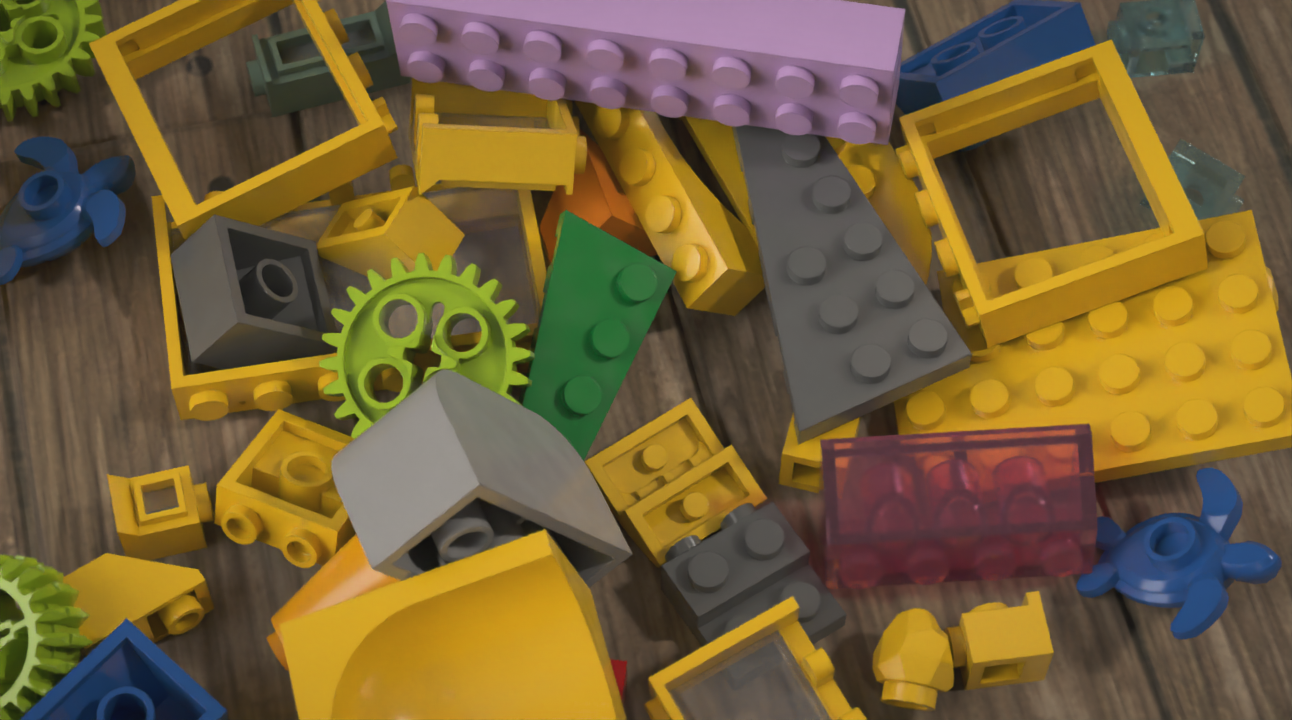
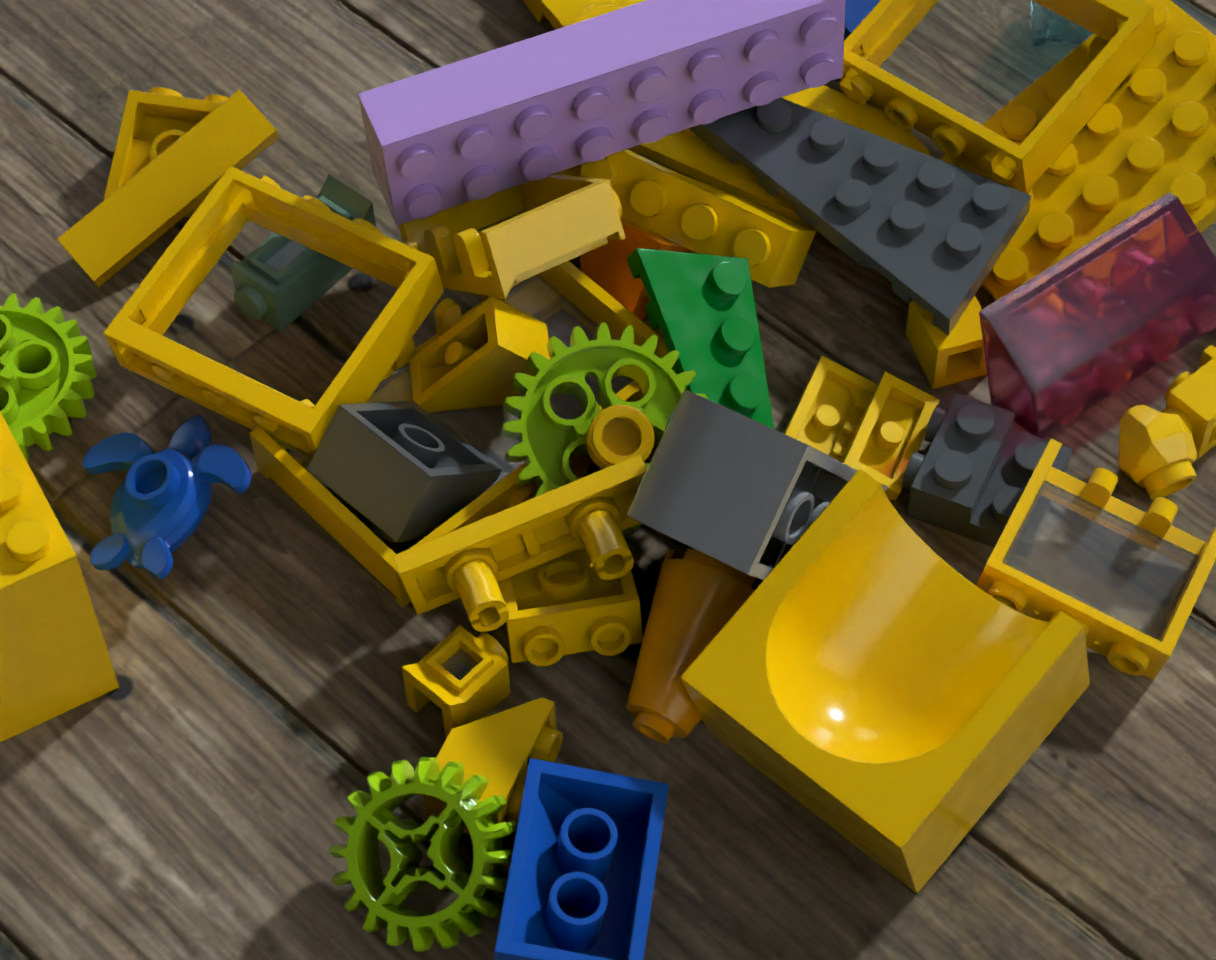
camera: 30 degrees left, 5 degrees down
none -> yellow plate [392,454,647,632]
none -> yellow tile [586,405,654,469]

